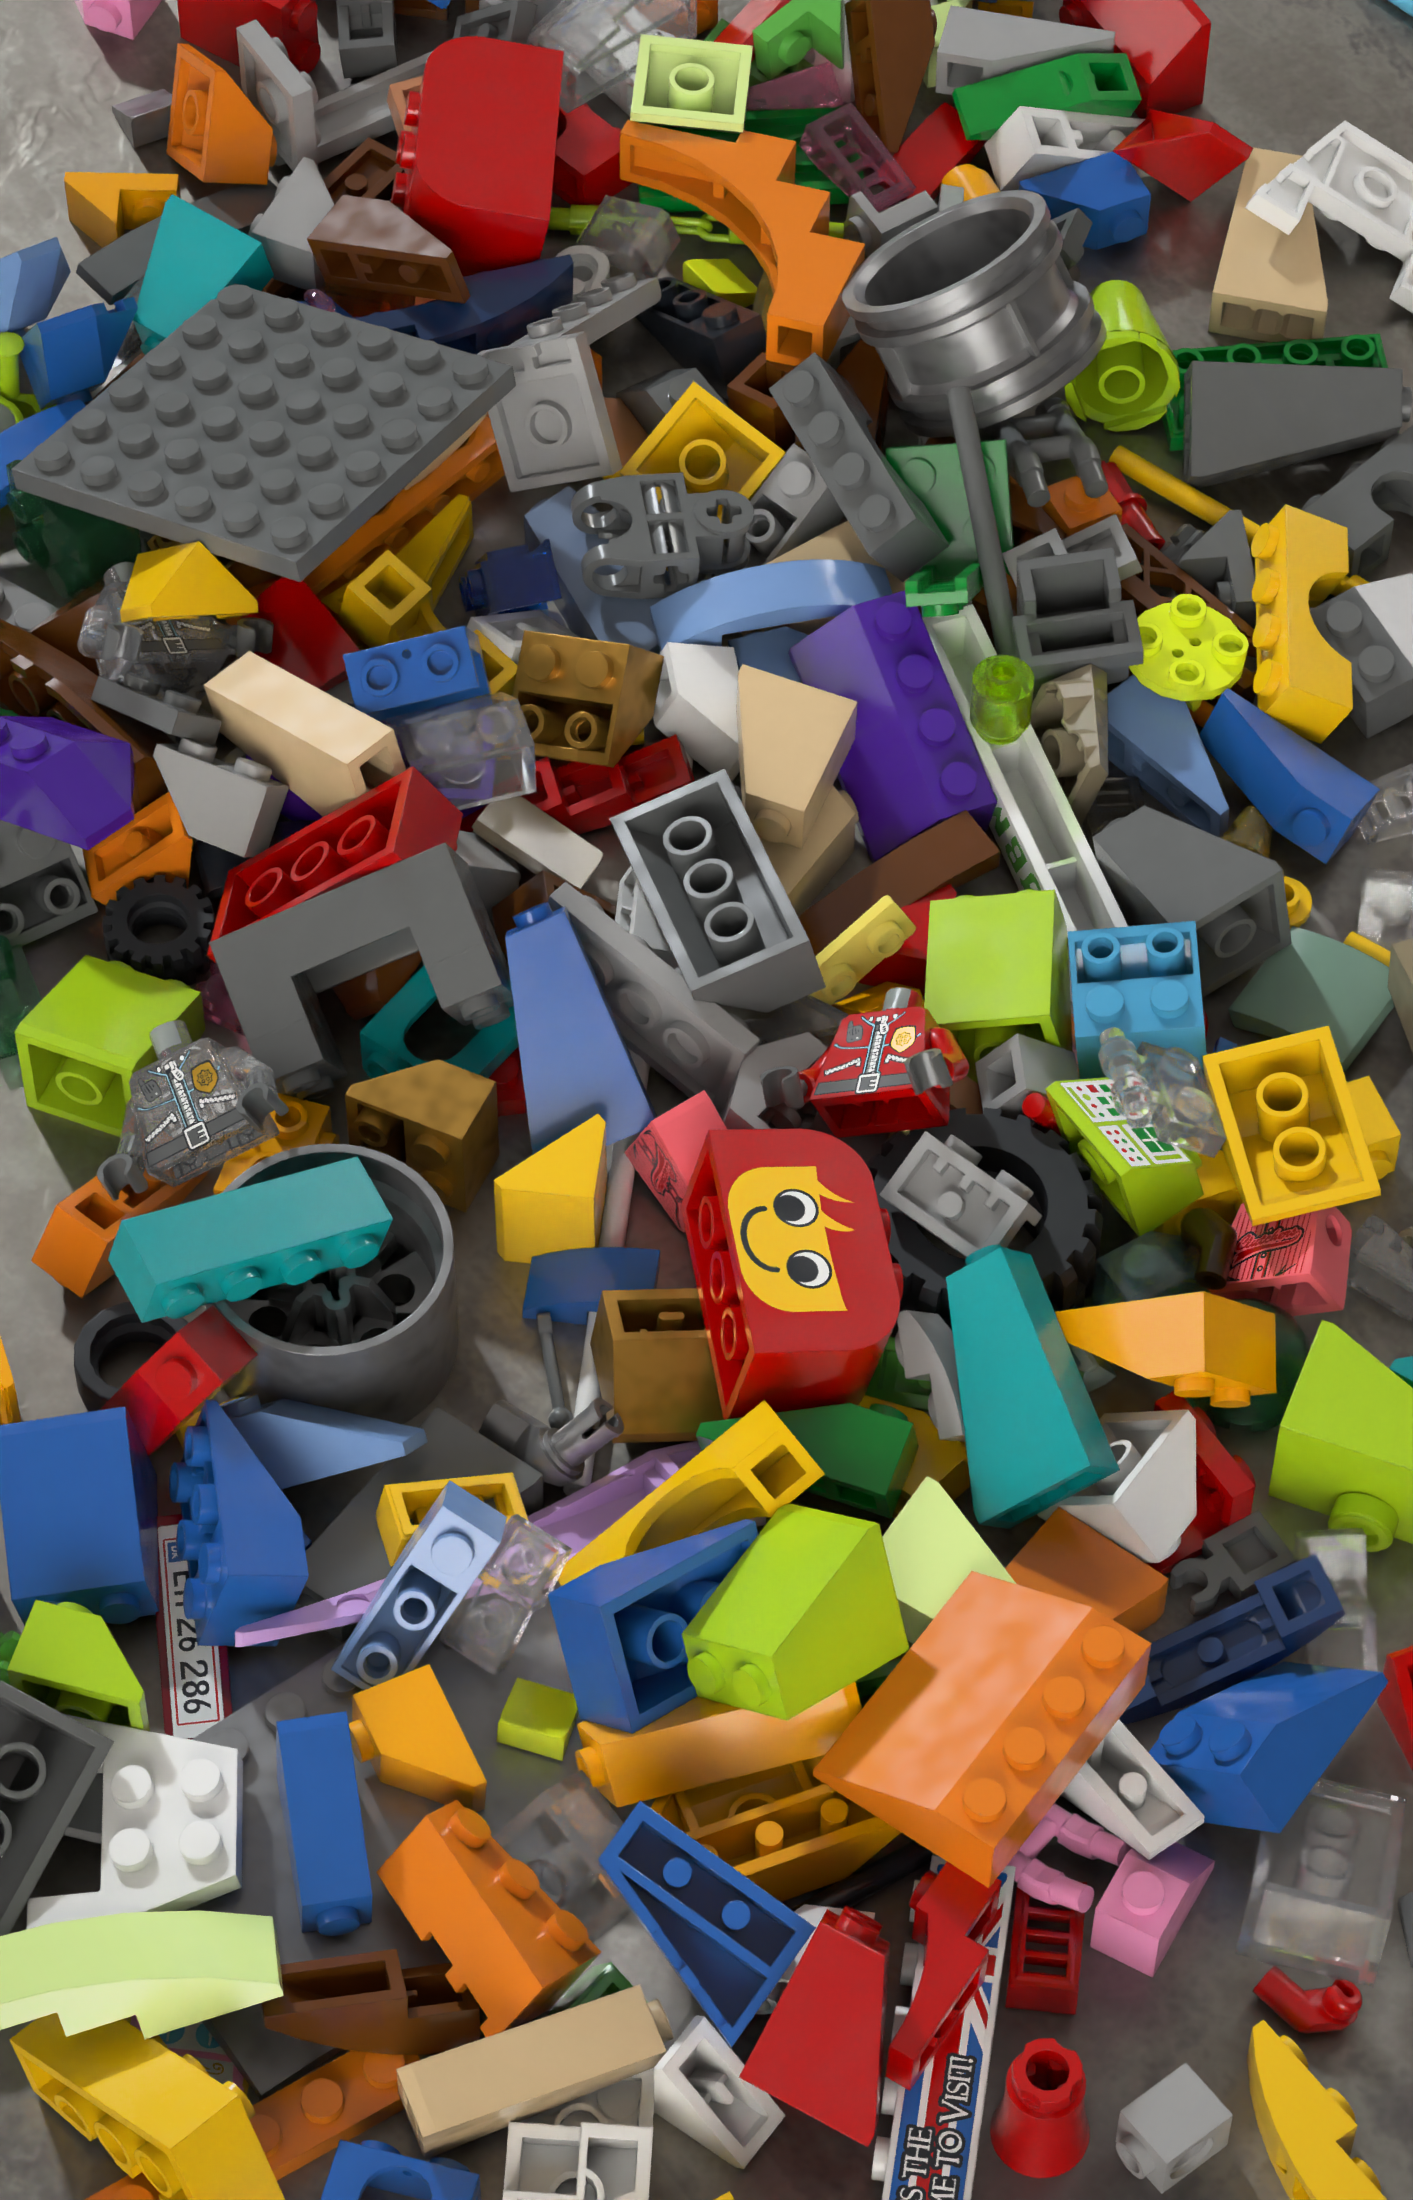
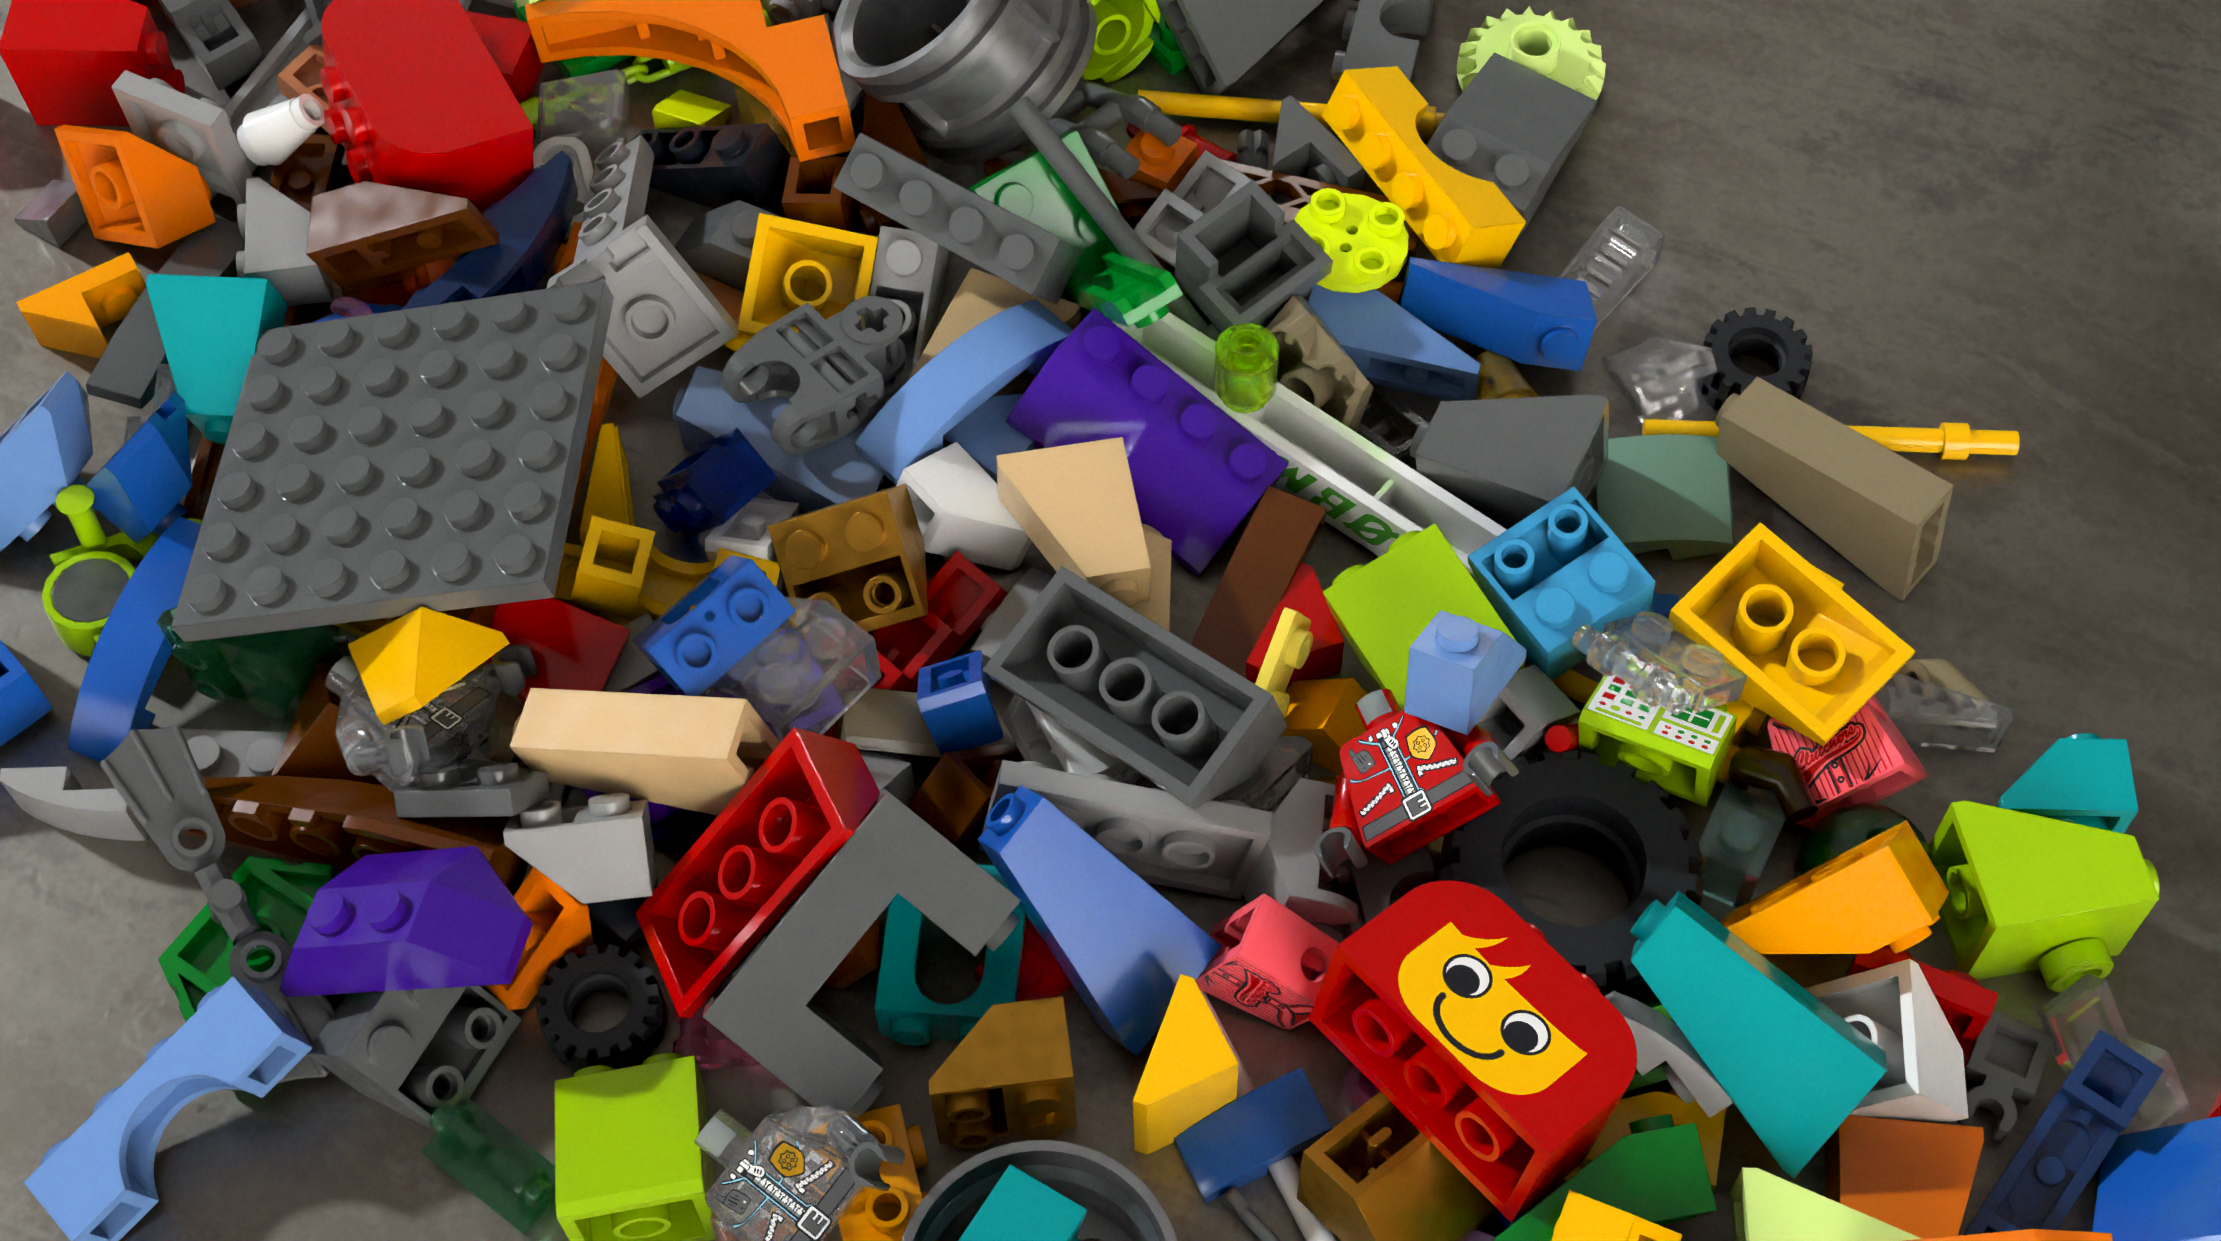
camera: 30 degrees left, 5 degrees up
light grey bracket [879,1131,1042,1257] -> none
none -> white cone [237,94,325,166]
none -> blue slope [917,650,1003,755]
none -> medium blue slope [1404,610,1527,735]

